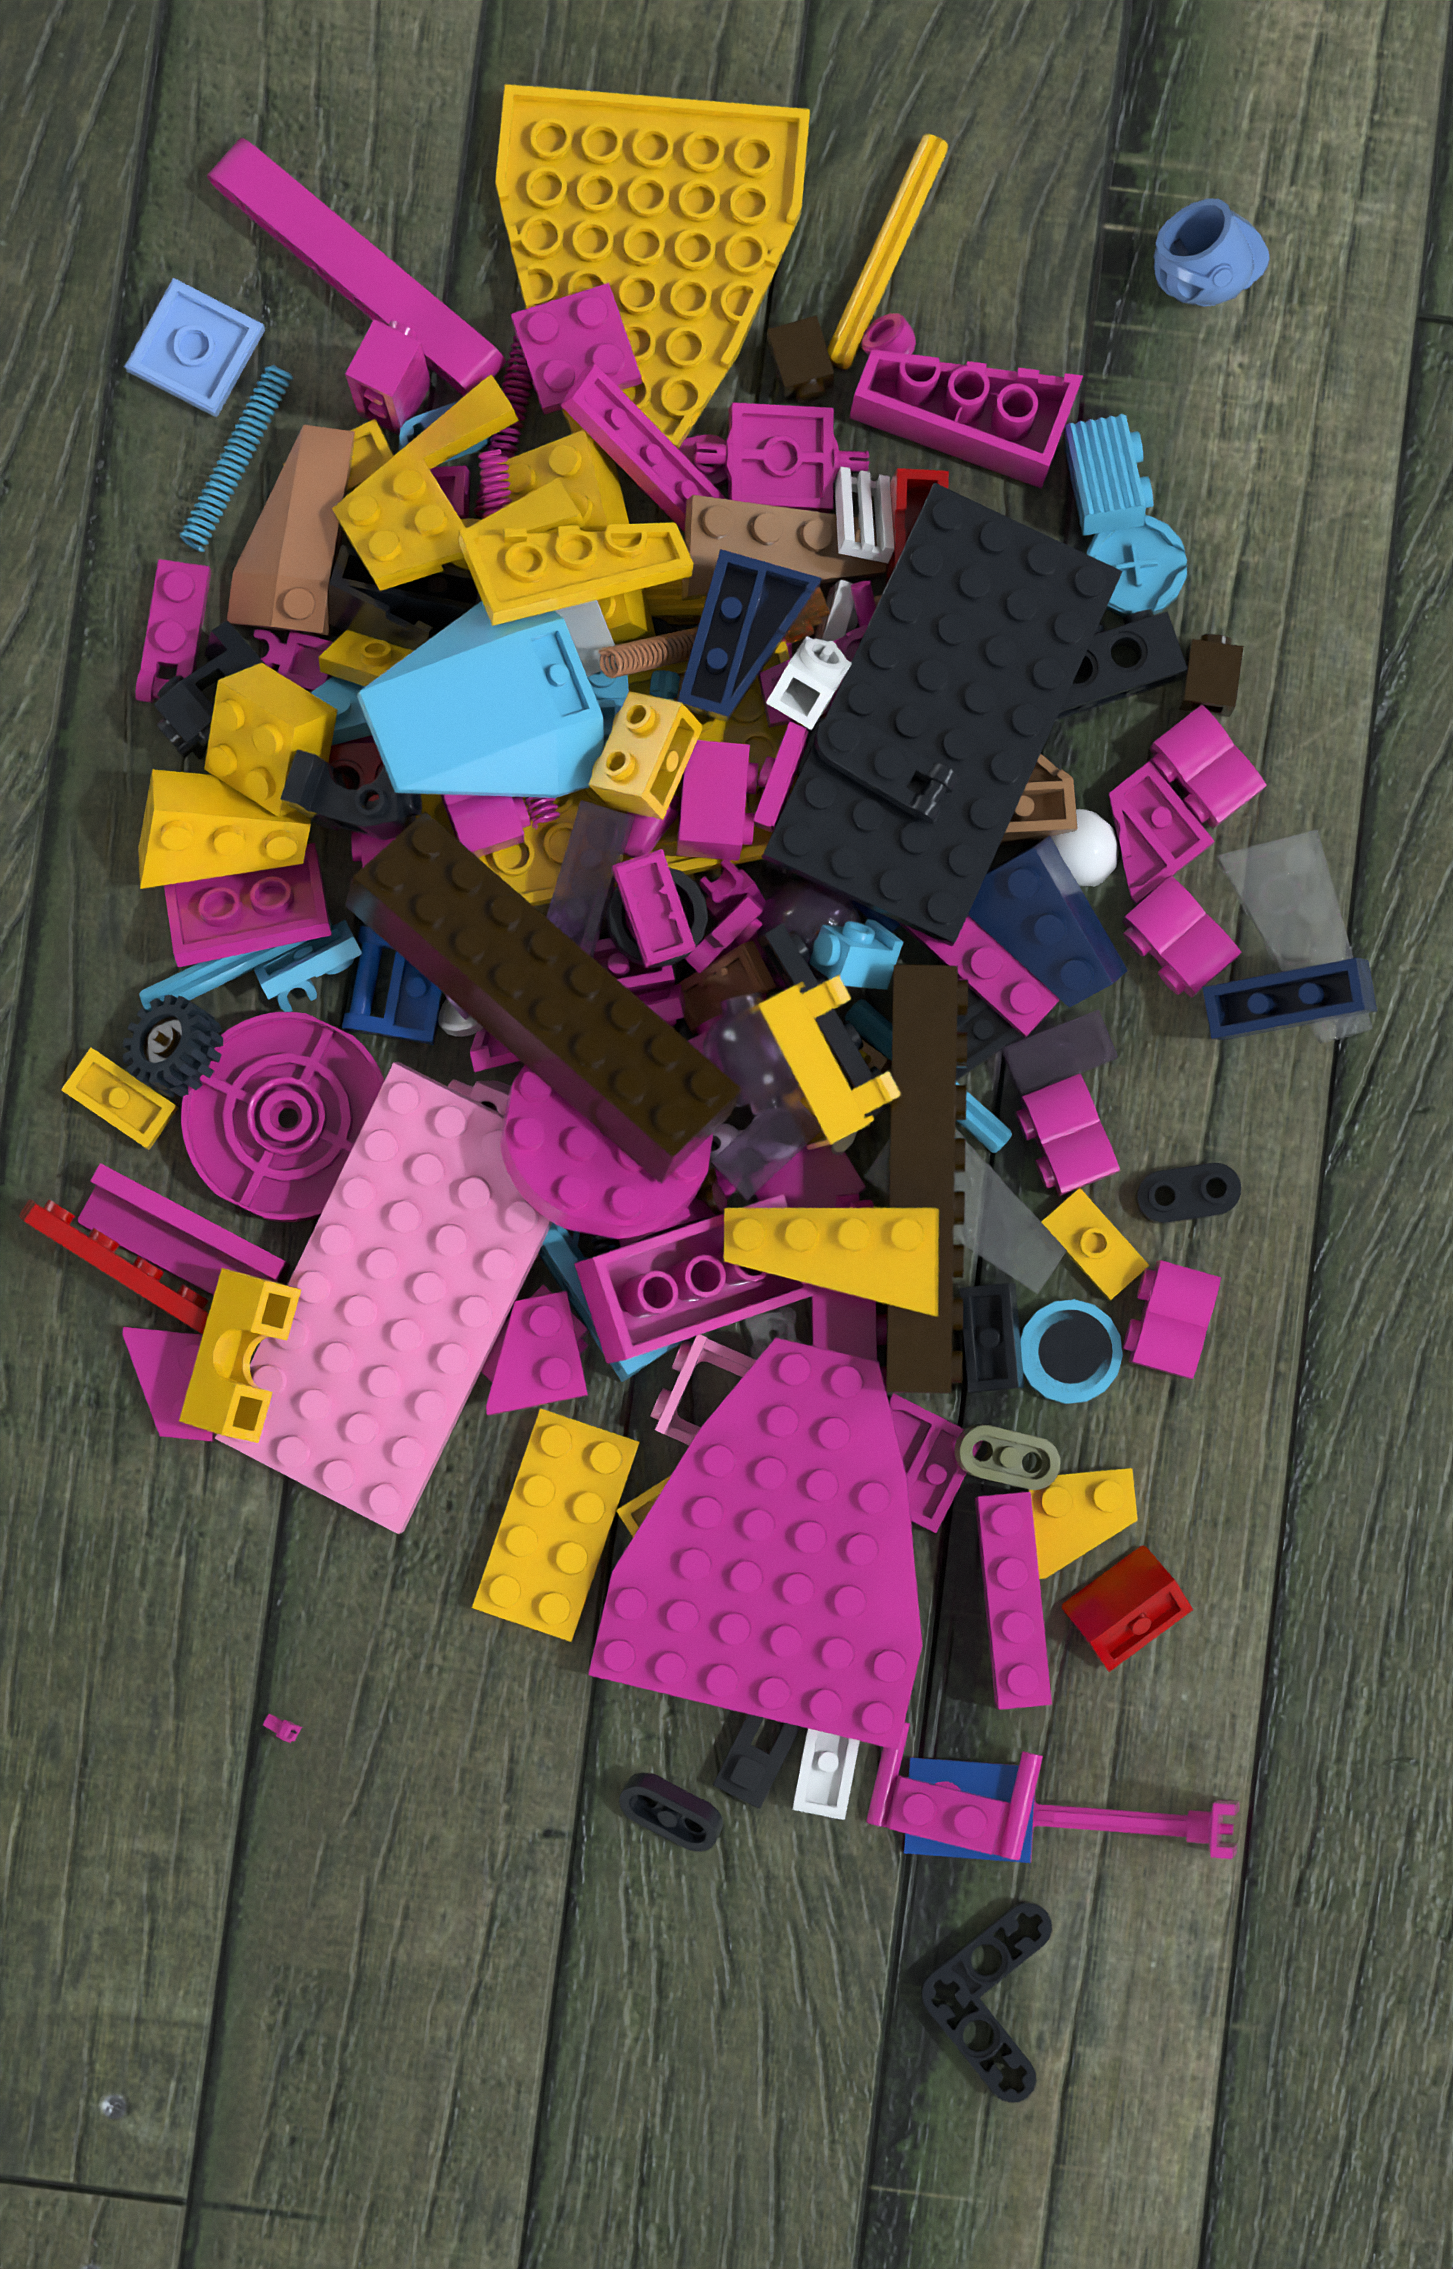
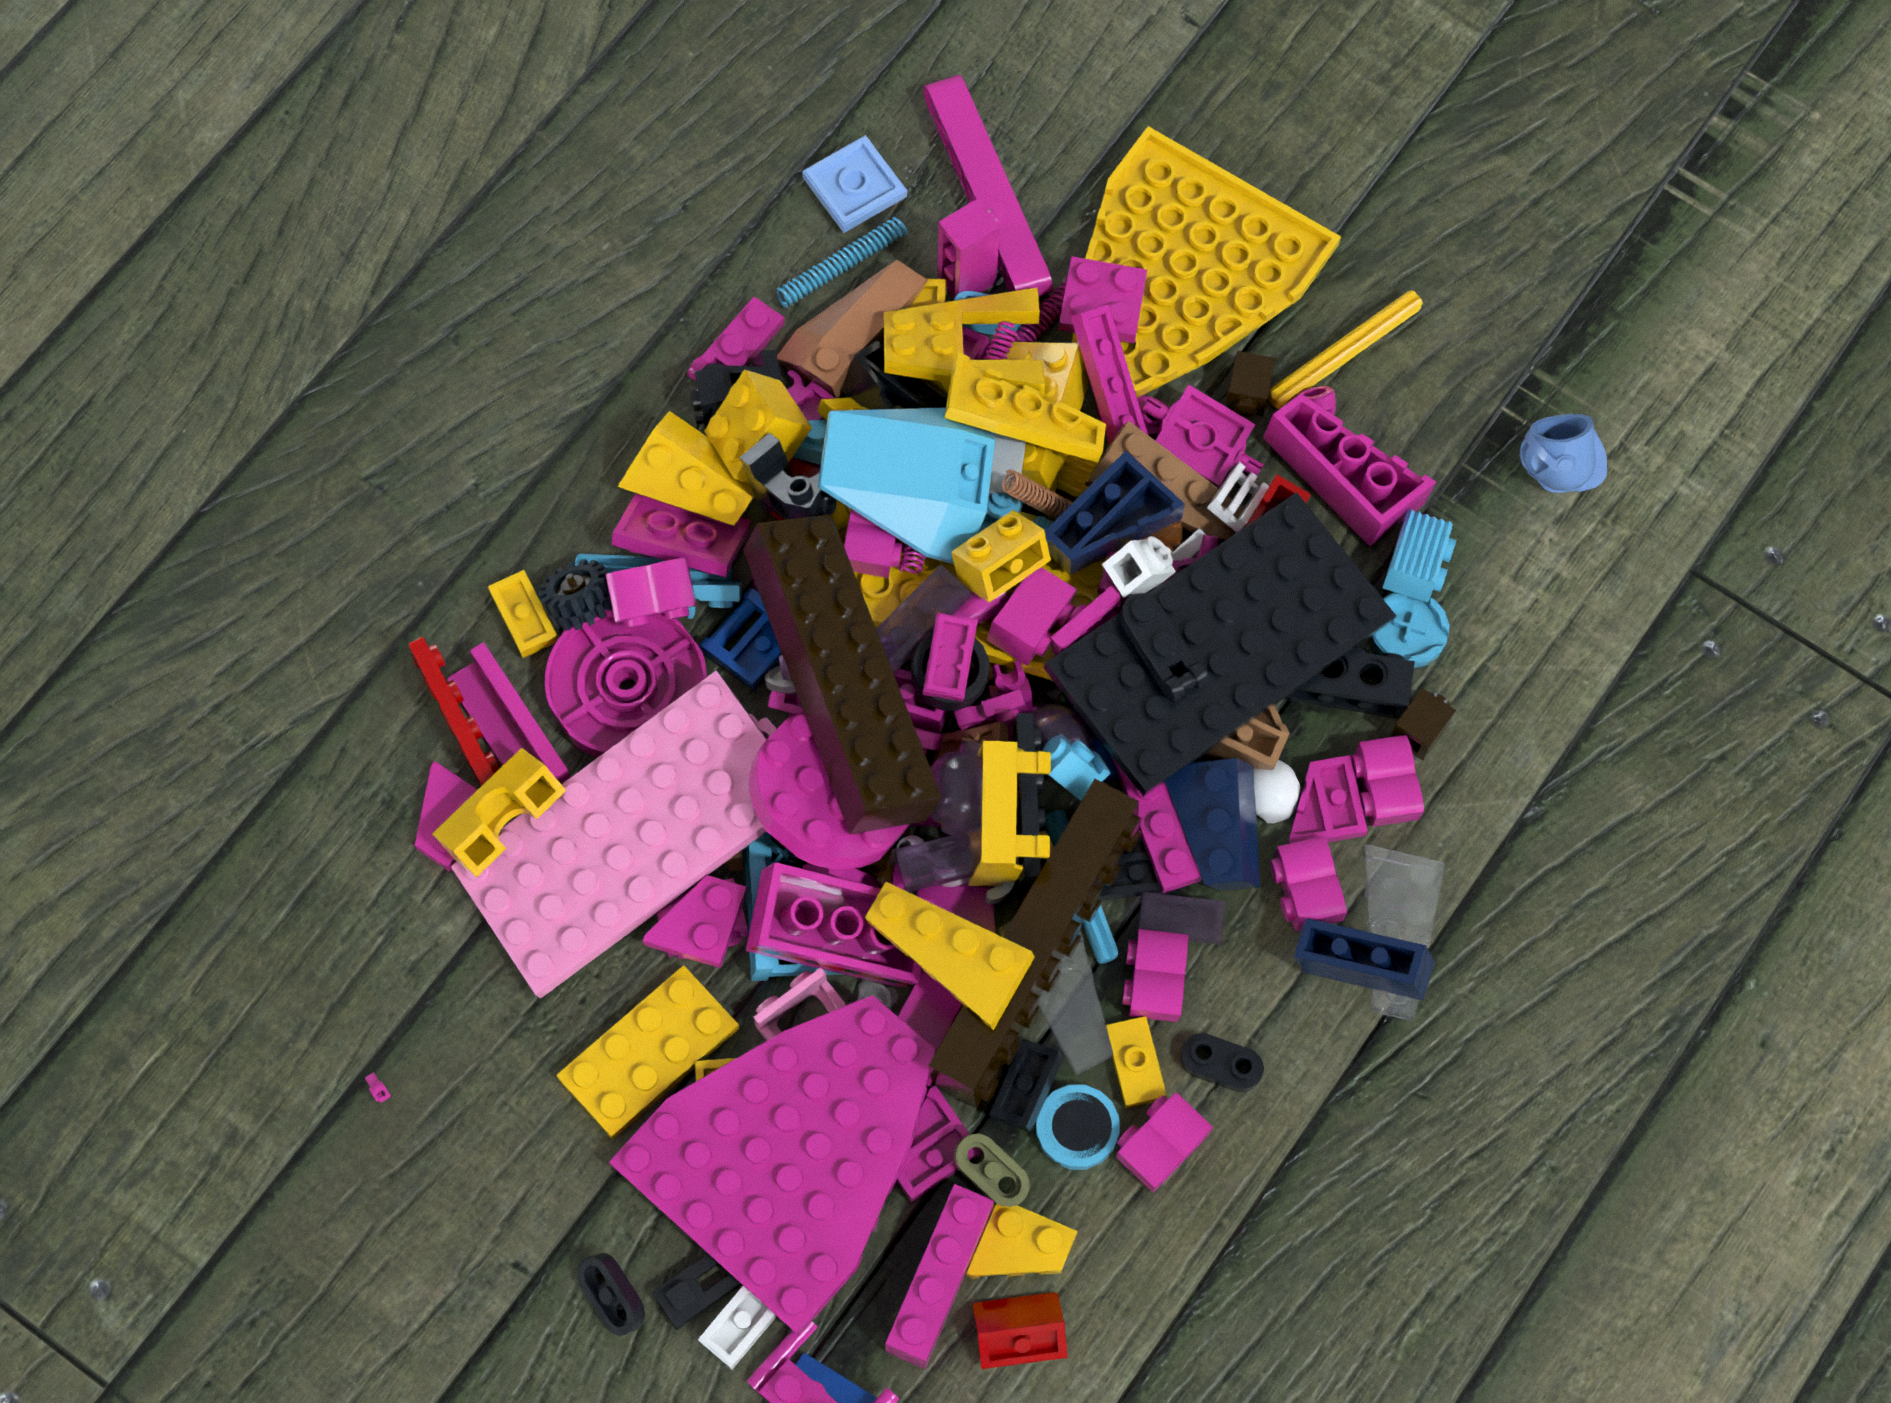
camera: 25 degrees right, 15 degrees down
none -> dark pink brick [606,557,697,628]

